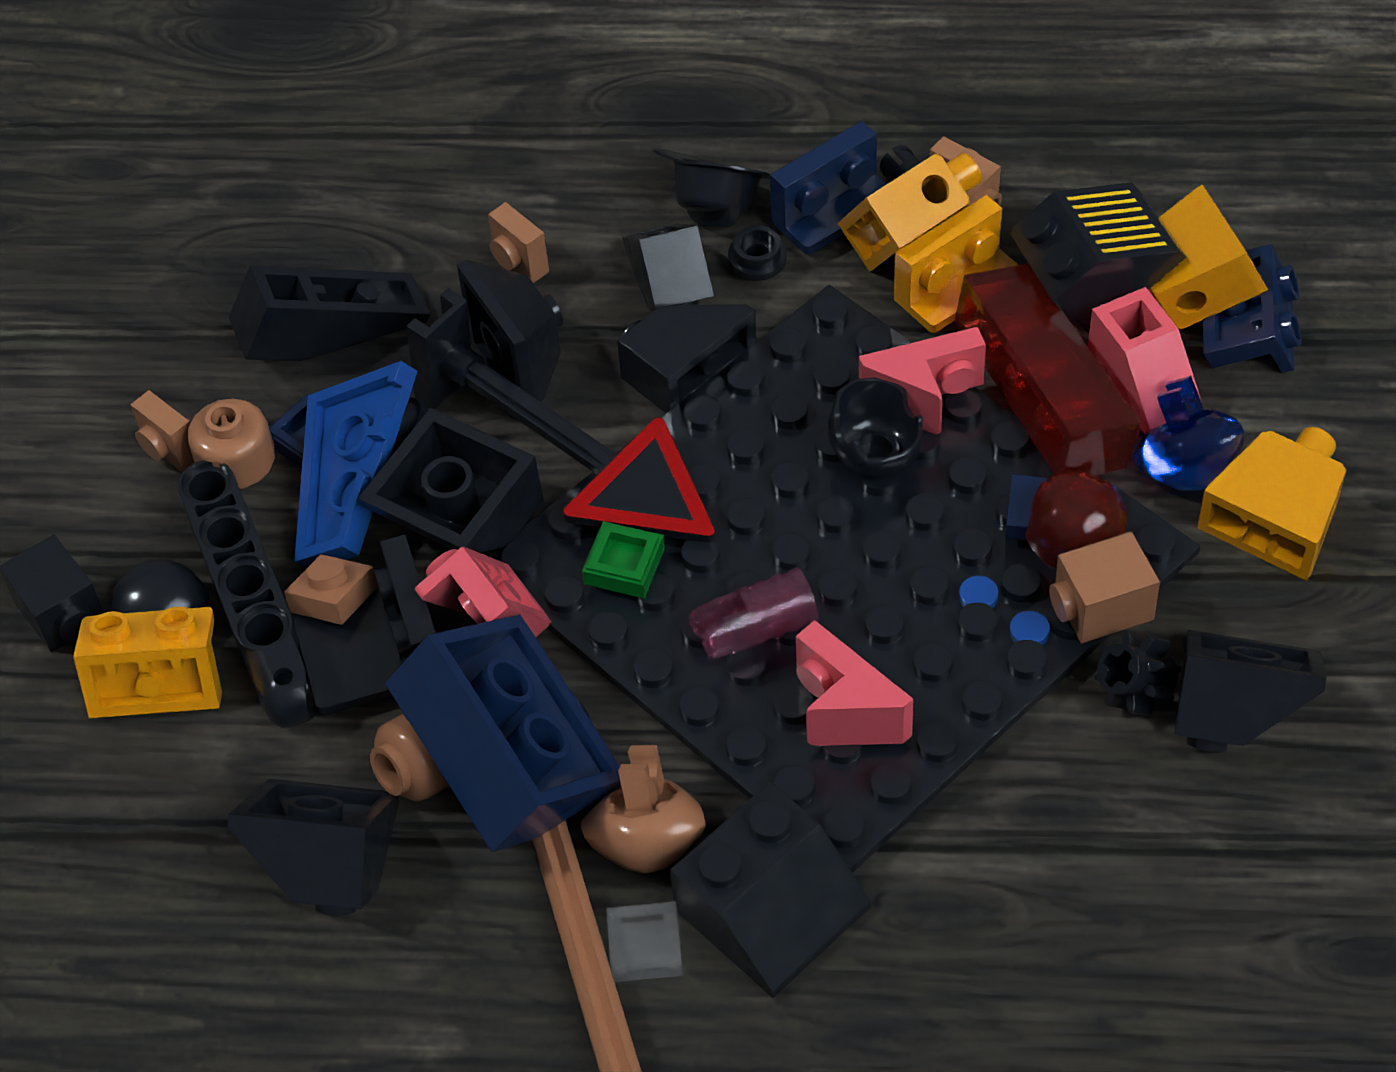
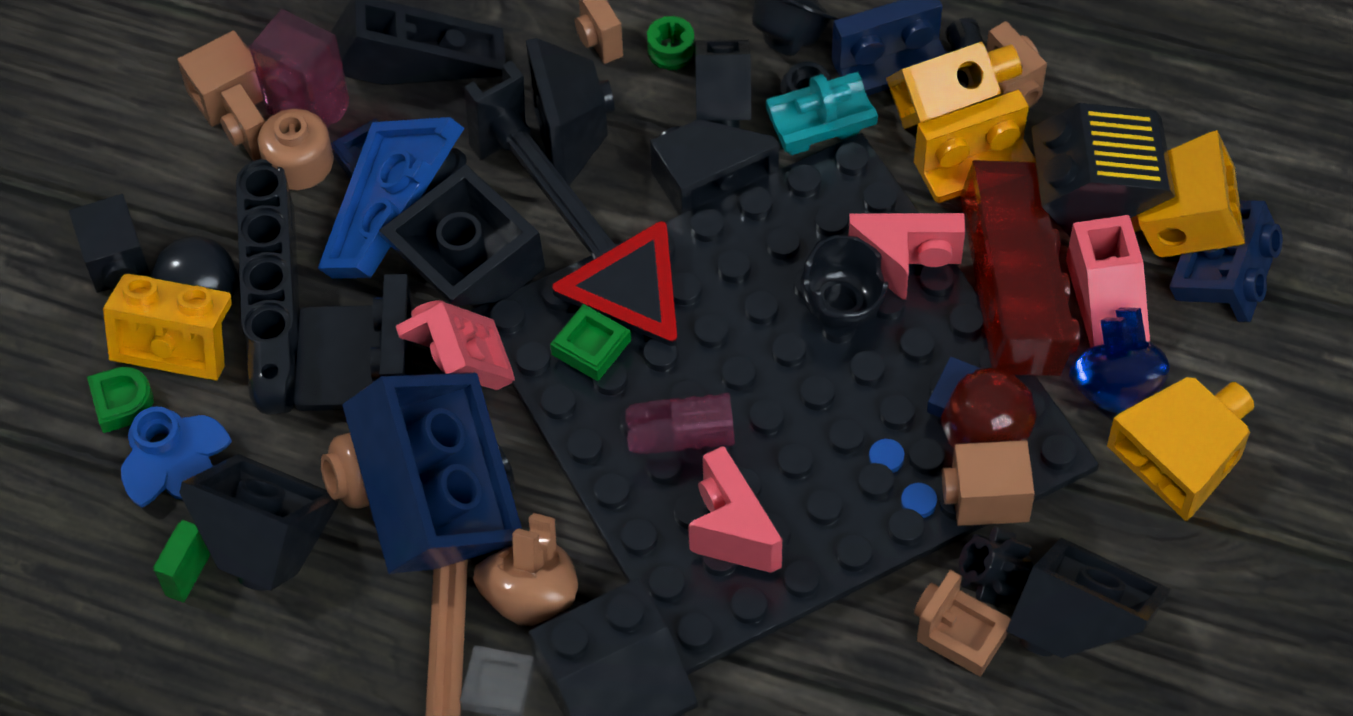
camera: 15 degrees right, 5 degrees up
nougat plate [284,554,378,625] -> none
none -> green tile [87,367,154,433]
none -> blue plate [121,407,232,507]
none -> green tile [153,520,211,603]
none -> nougat brick [177,30,269,127]
none -> clear pink brick [250,9,350,128]
none -> green bush [647,16,695,70]
none -> teal hips [766,72,878,155]
none -> nougat bracket [914,570,1011,677]

